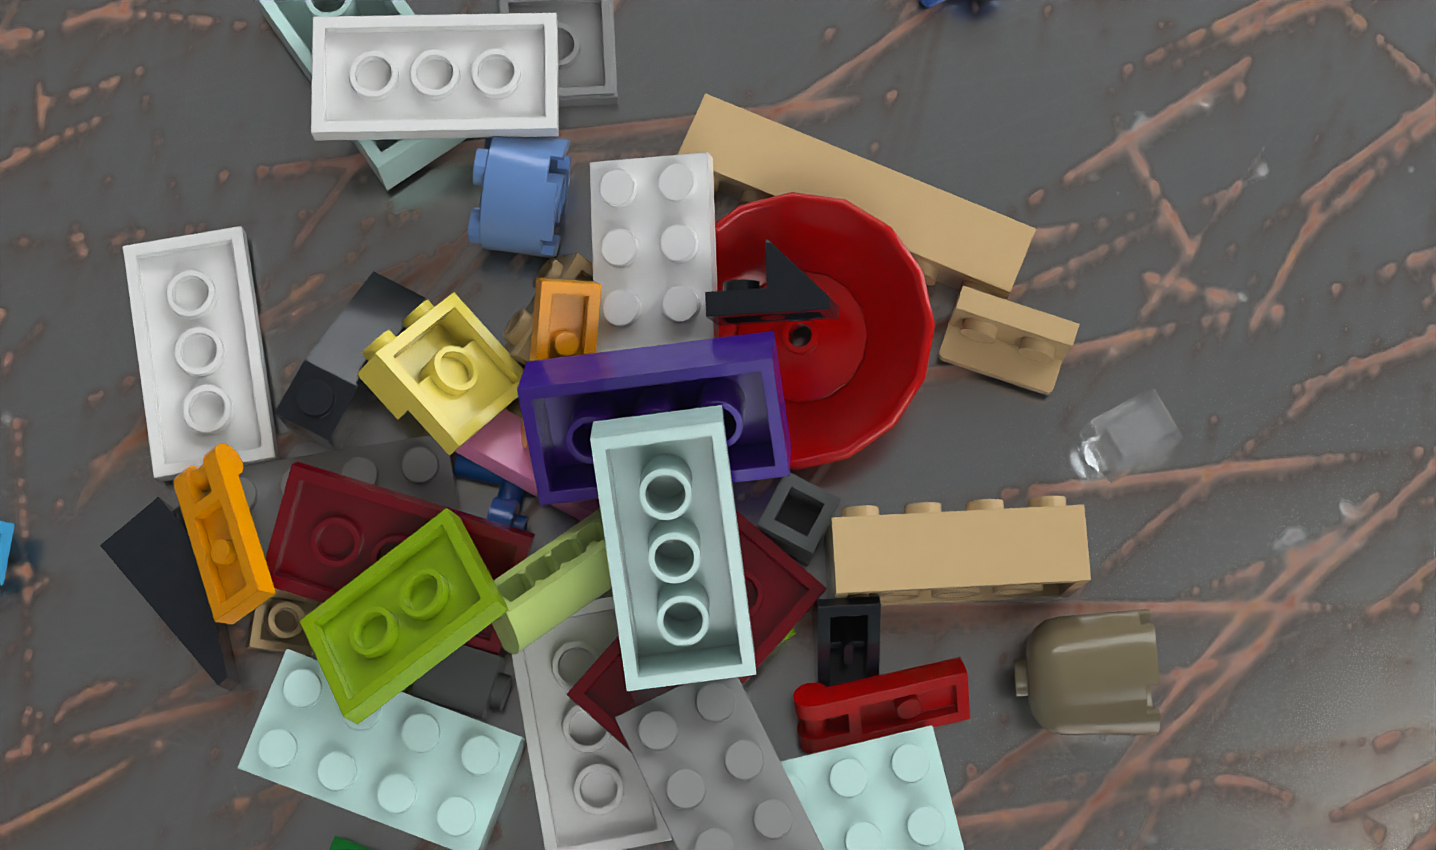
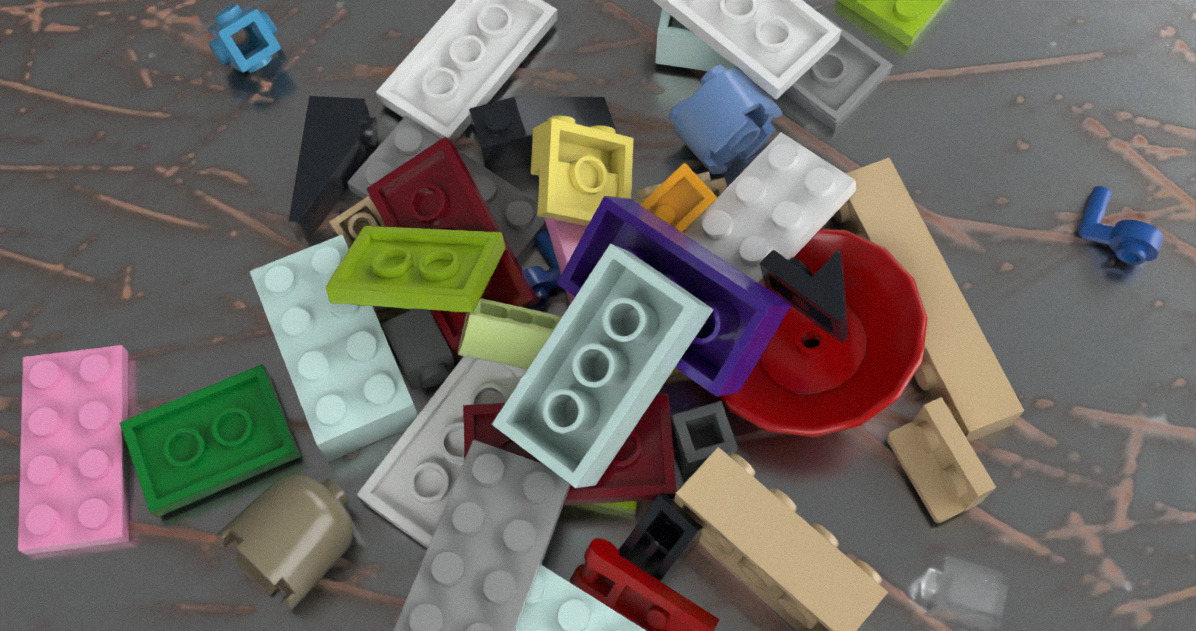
camera: 50 degrees right, 10 degrees down
light orange plate [174,443,276,625] -> none

